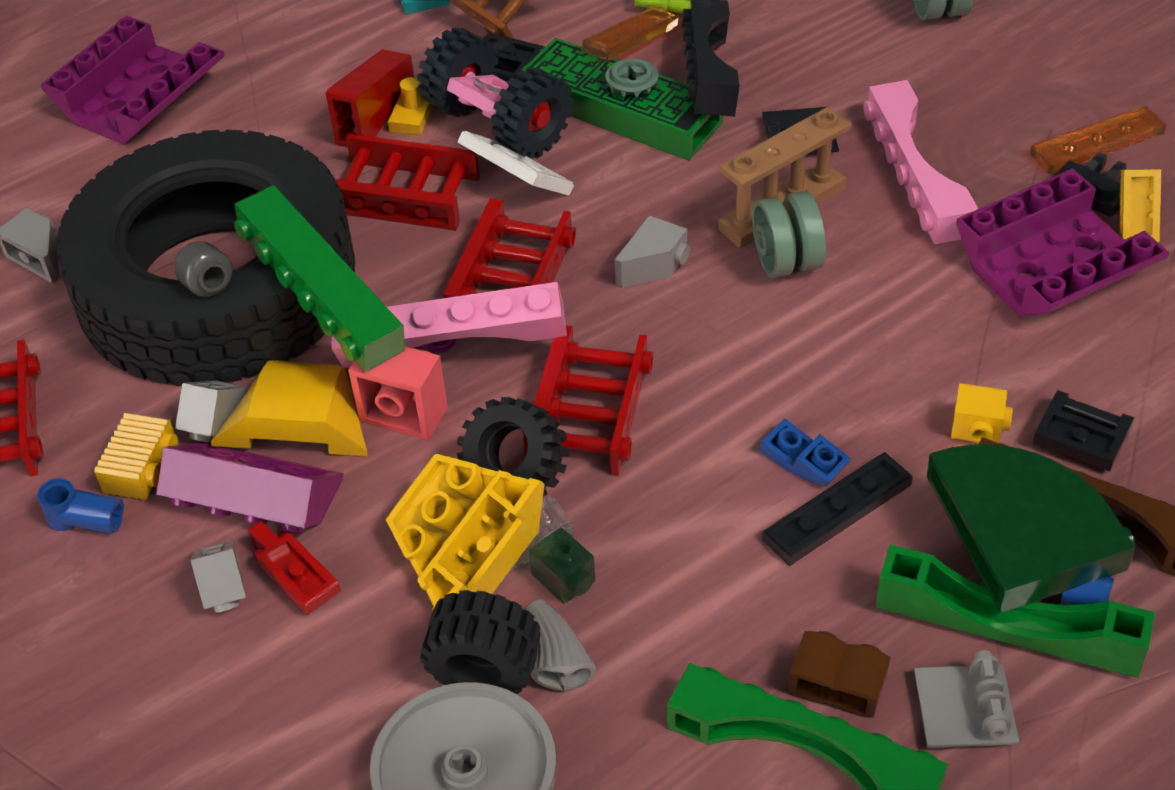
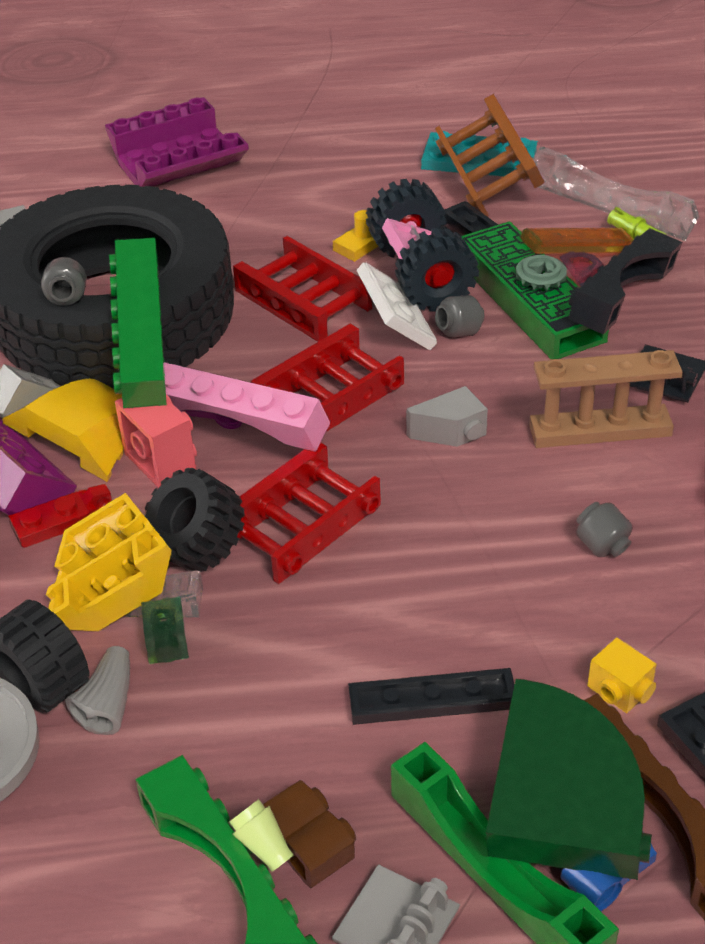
camera: 30 degrees right, 5 degrees down
red slope [325,49,414,148] -> none
sand green wheel [752,190,826,278] -> none
blue slope [758,418,851,487] -> none
none -> red hinge [8,484,112,548]
none -> yellowish green cone [230,799,294,872]
none -> dark grey head [435,295,484,338]
none -> clear pink brick [560,251,605,287]
none -> dark grey head [576,502,633,558]

